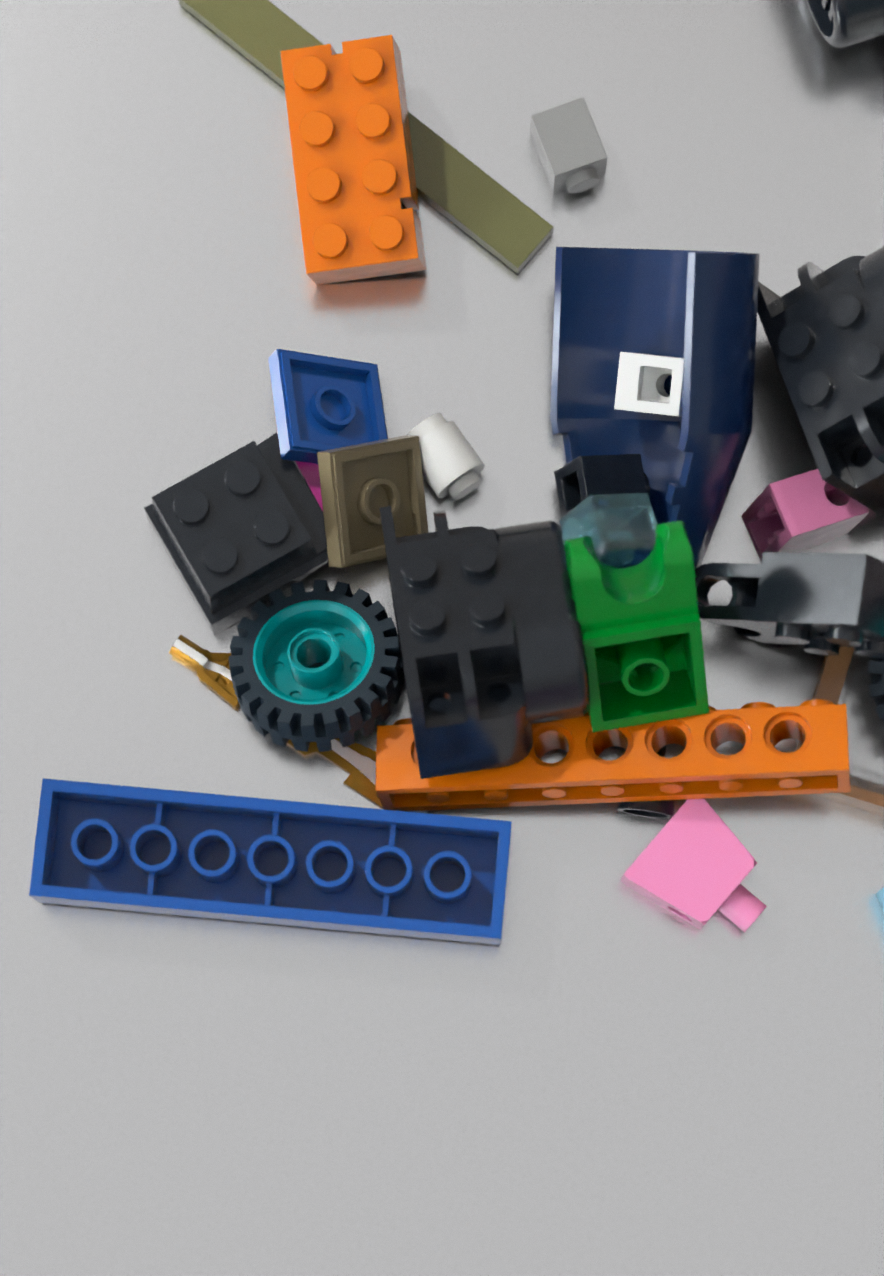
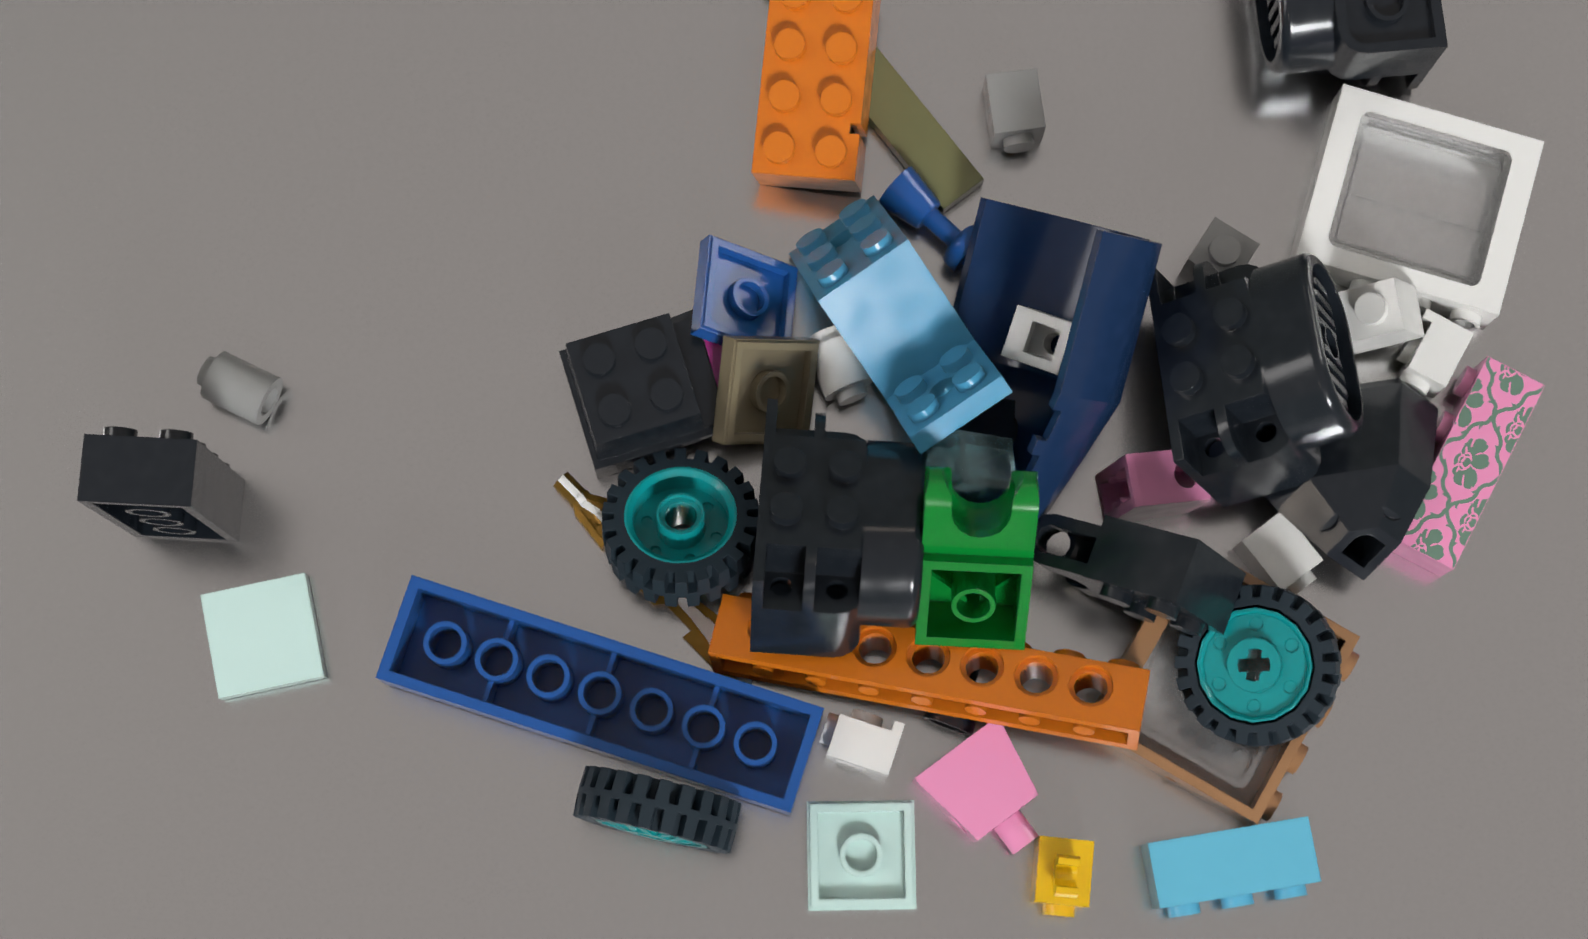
camera: 10 degrees right, 0 degrees up
none -> black wheel [573,766,742,854]
none -> dark azure bracket [788,195,1012,454]
none -> light aqua tile [806,800,917,911]
none -> white brick [819,709,905,779]
none -> blue piece [879,166,974,273]
none -> yellow brick [1029,836,1094,918]
none -> light grey brick [1178,217,1260,282]

